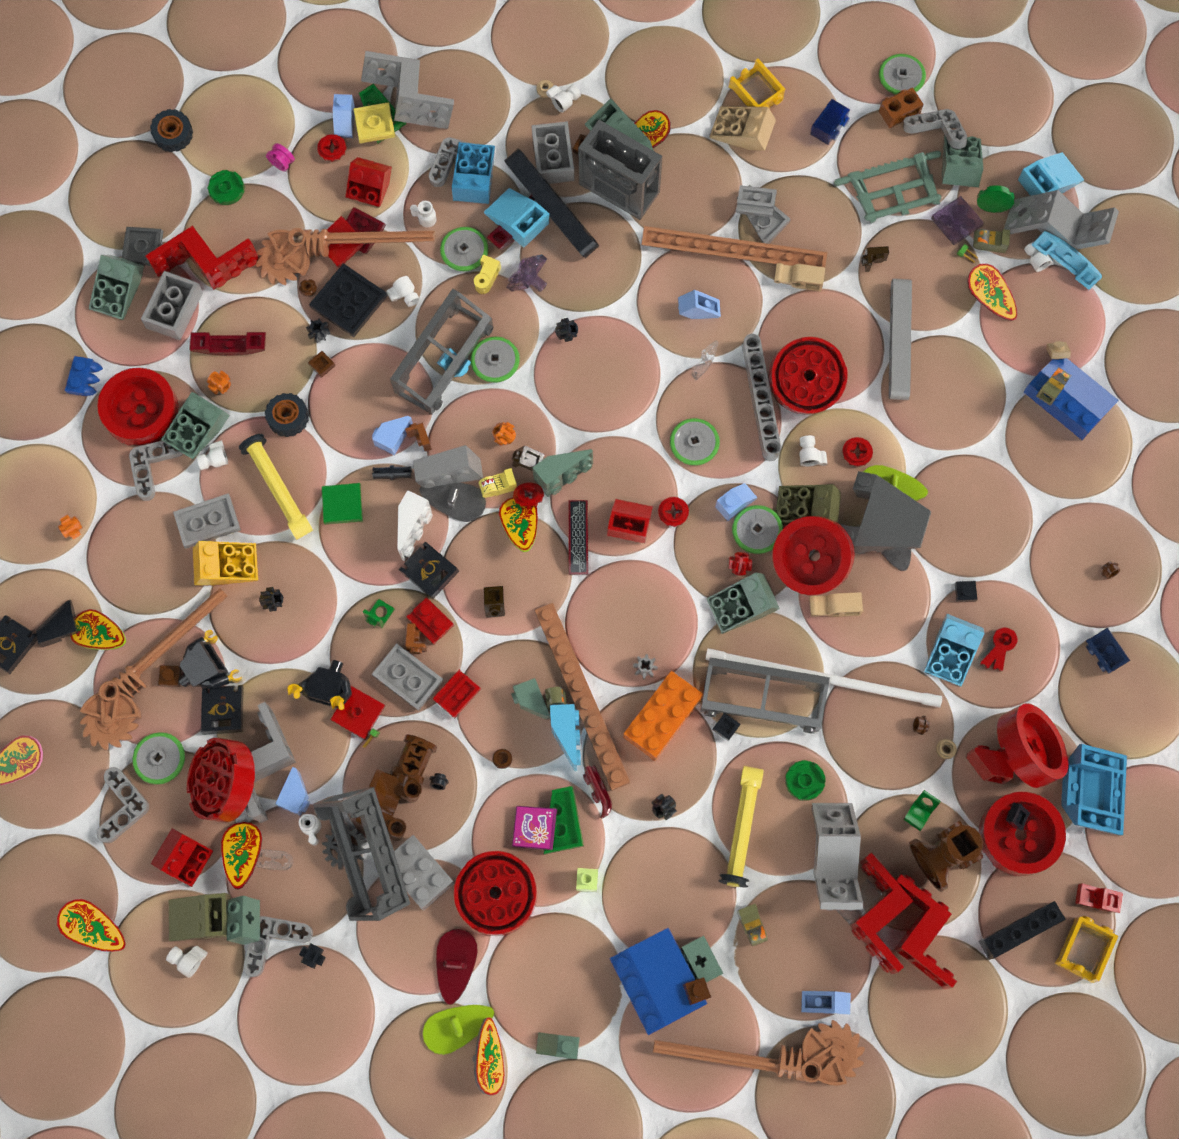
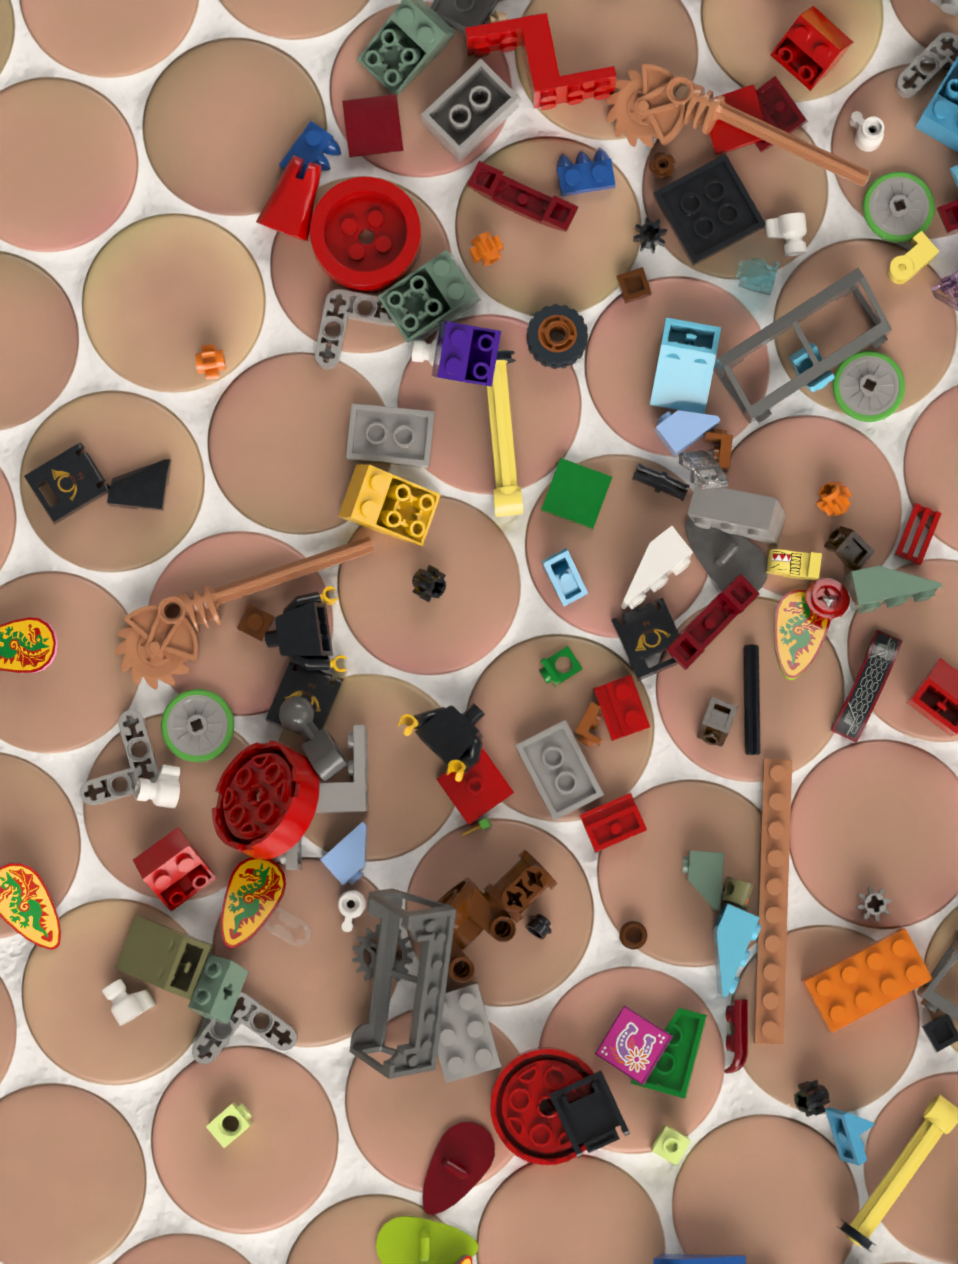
camera: 30 degrees right, 10 degrees up
shield [70,609,126,650] -> none
black gear [299,943,326,969] -> none
none -> white piece [134,764,180,809]
none -> yellowish green brick [206,1102,253,1148]
none -> red piece [256,155,322,242]
none -> dark grey beam [279,696,348,781]
none -> dark red slope [342,94,404,158]
none -> dark purple slope [431,320,501,387]
none -> slope [541,548,588,606]
none -> black container [549,1070,630,1158]
none -> blue plate [557,148,616,197]
none -> medium azure slope [650,318,721,414]
none -> dark red slope [666,574,760,670]
none -> clear slope [679,450,728,490]
none -> clear light blue brick [735,258,780,296]
none -> black axle [743,644,761,755]
none -> dark azure slope [825,1107,875,1166]
none -> red tile [894,503,942,565]

